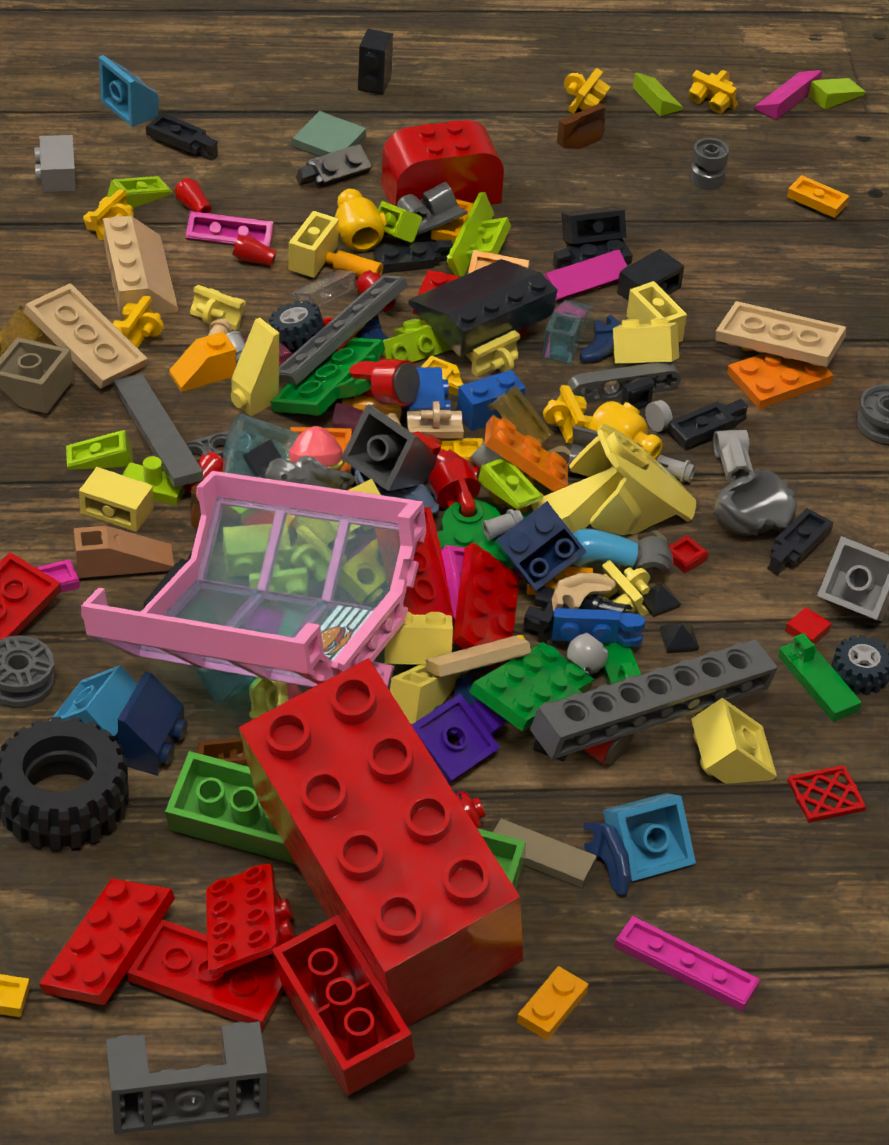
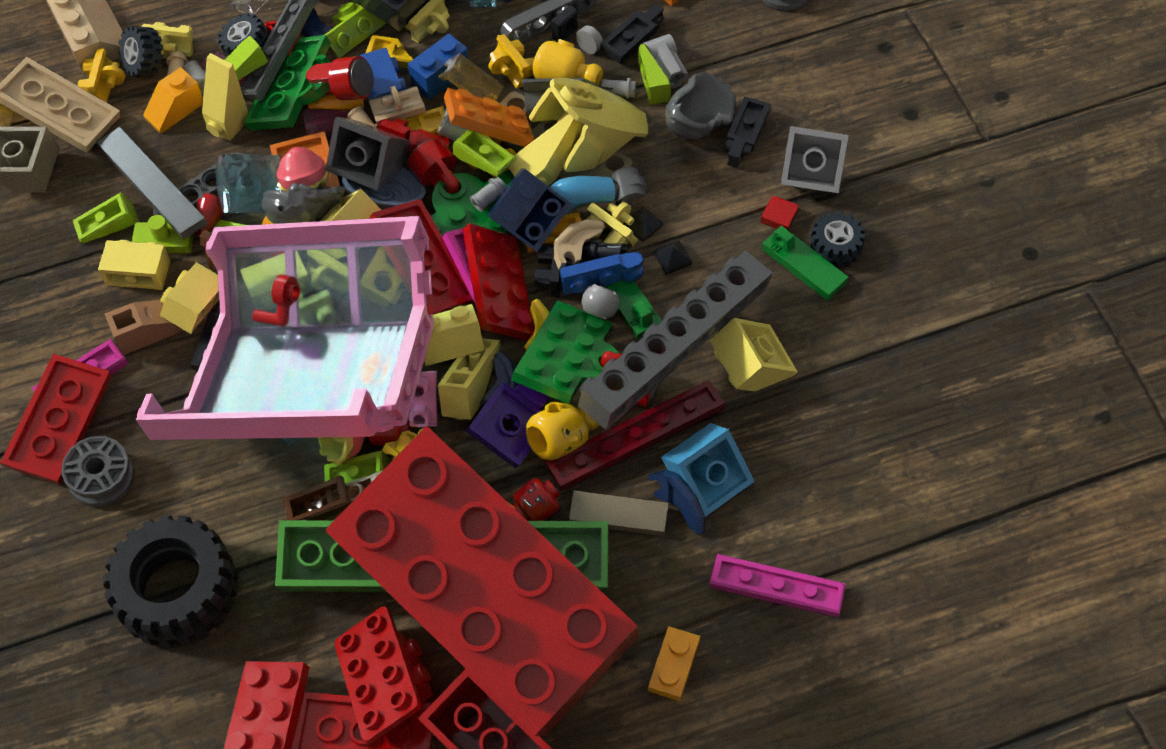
camera: 10 degrees left, 15 degrees up
dark azure slope [49,665,138,740] -> none
dark blue slope [117,671,188,776] -> none
black tile [243,439,282,478] -> none
tan tile [426,636,531,677] -> none
red tile [669,535,709,574] -> none
red window [787,765,866,823] -> none
none -> black wheel [118,26,164,76]
none -> light yellow brick [160,262,219,334]
none -> lime slope [225,36,268,80]
none -> red plate [252,274,300,327]
none -> yellow piece [526,402,599,461]
none -> dark red plate [546,380,725,491]
none -> lime slope [638,44,671,105]

